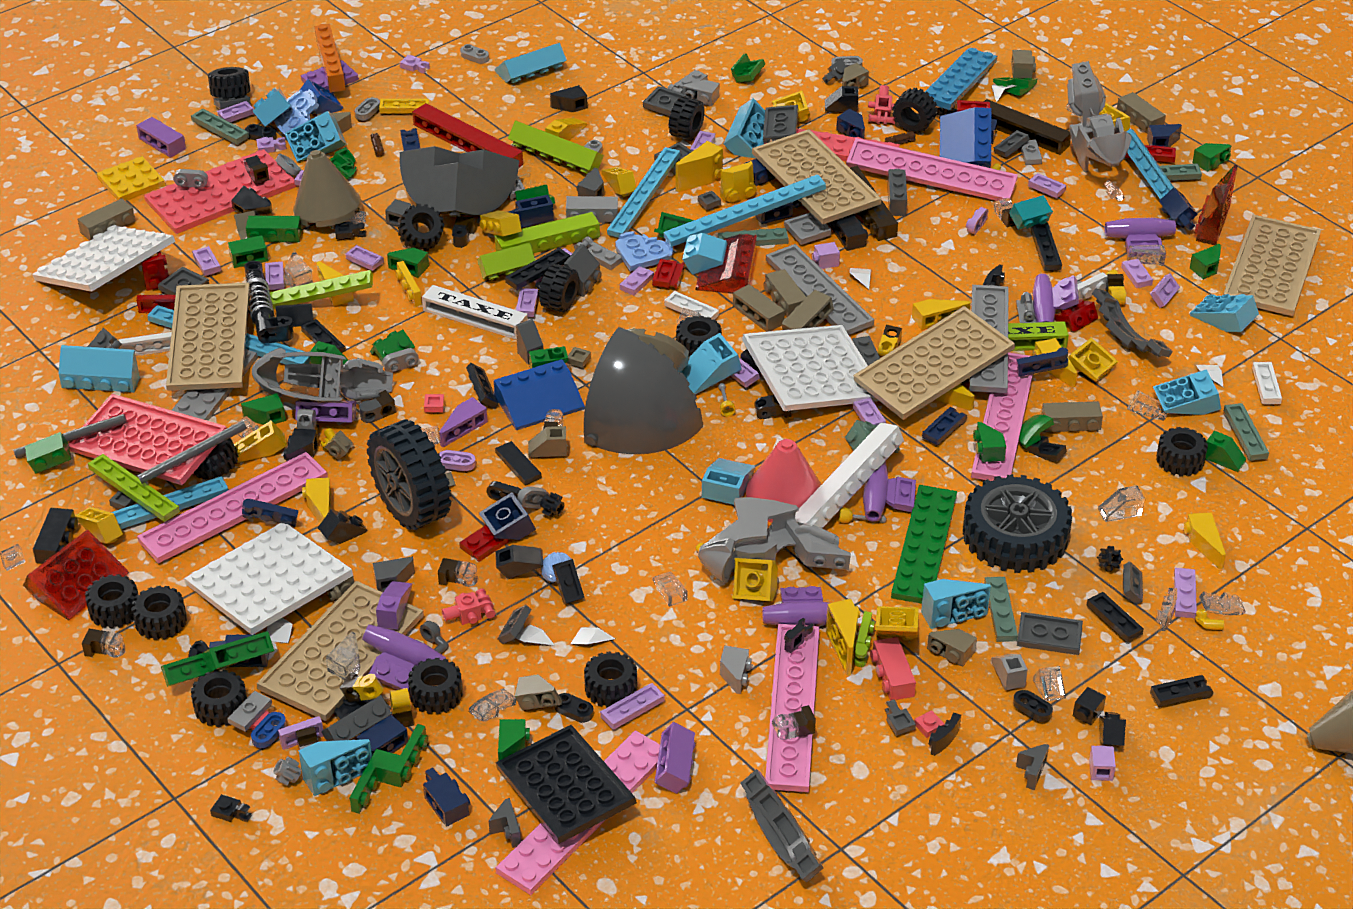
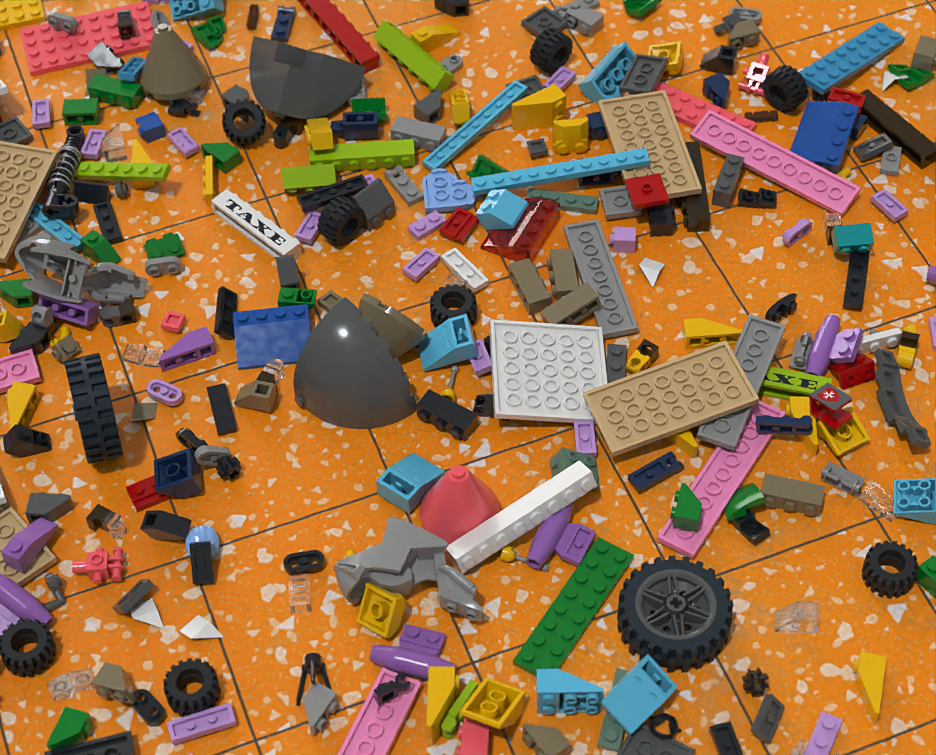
camera: 20 degrees right, 10 degrees up
none -> dark grey plate [114,181,129,199]
none -> dark azure plate [118,57,146,82]
none -> blue brick [135,111,166,144]
none -> black plate [283,550,325,575]
none -> black plant [296,653,331,706]
none -> lavender plate [402,247,440,282]
none -> black brick [416,389,478,442]
none -> medium azure slope [600,654,678,735]
none -> red plate [625,173,669,209]
none -> black piece [648,713,682,739]
none -> black slope [738,188,777,208]
none -> piece [809,382,852,430]
none -> light grey hinge [821,461,865,497]

